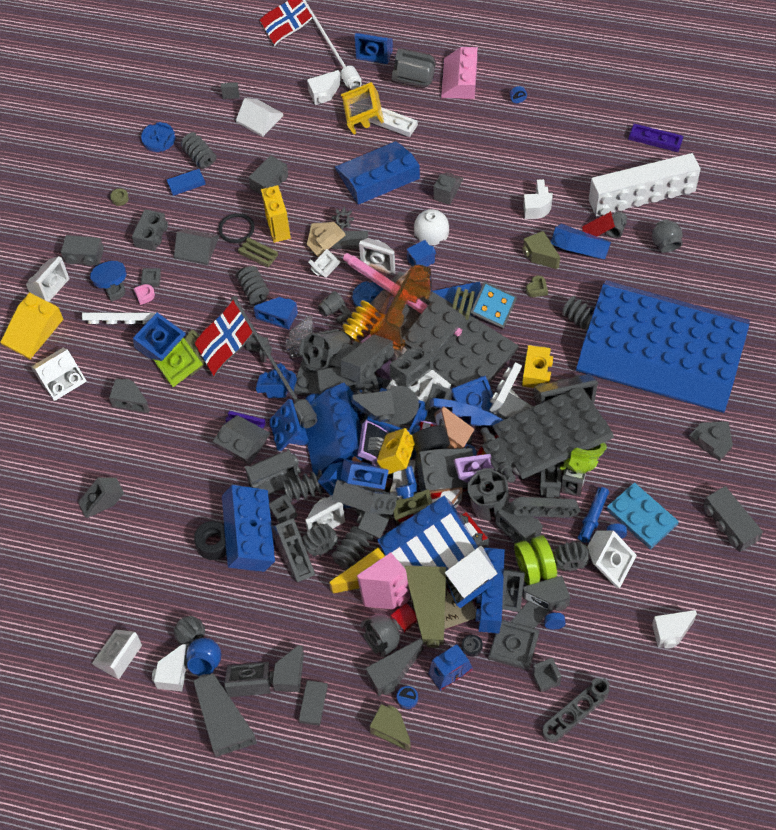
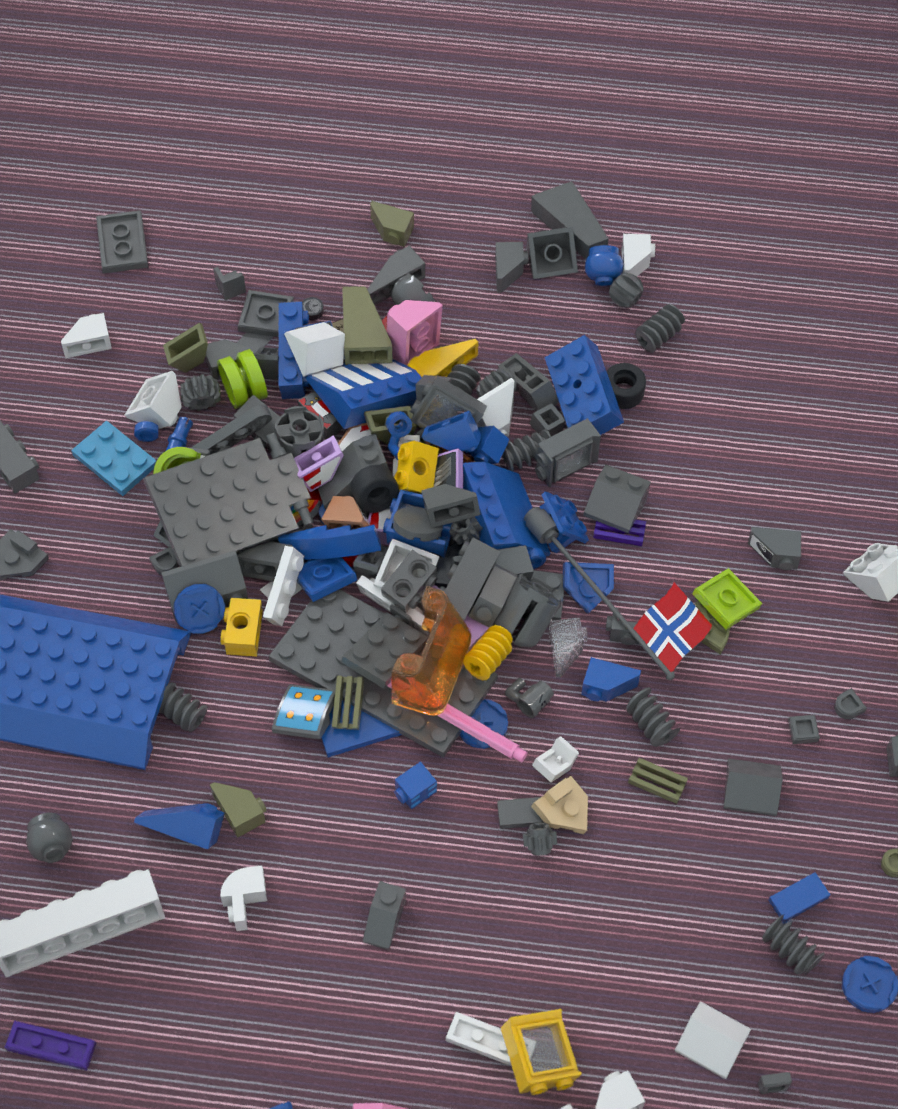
camera: 170 degrees right, 0 degrees up
dark grey slope [78,477,124,518] -> none
white plate [82,313,156,324] -> none
blue tile [90,261,127,289] -> none
white slope [92,630,142,679] -> none
dark grey brick [132,209,168,252] -> none
blue slope [133,312,186,361] -> none
bright pink tile [134,284,155,305] -> none
black piece [218,213,255,243] -> none
dark grey brick [249,155,288,195] -> none
yellow window [261,185,291,243] -> none
dark grey tile [299,680,328,726] -> none
blue slope [335,141,420,205] -> none
white slope [359,238,395,275] -> none
blue tile [397,686,418,709] -> none
white cylinder [414,209,449,245] -> none
blue torso [428,645,473,691] -> none
olive tile [526,276,548,297] -> none
dark grey beam [542,678,610,743] -> none
blue tile [544,613,566,630] -> none
red sticker [582,211,615,237] -> none
dark grey piece [599,212,627,238] -> none
none -> dark grey tile [96,210,149,274]
none -> olive slope [163,323,208,373]
none -> blue tile [174,584,225,634]
none -> dark grey piece [635,304,685,353]

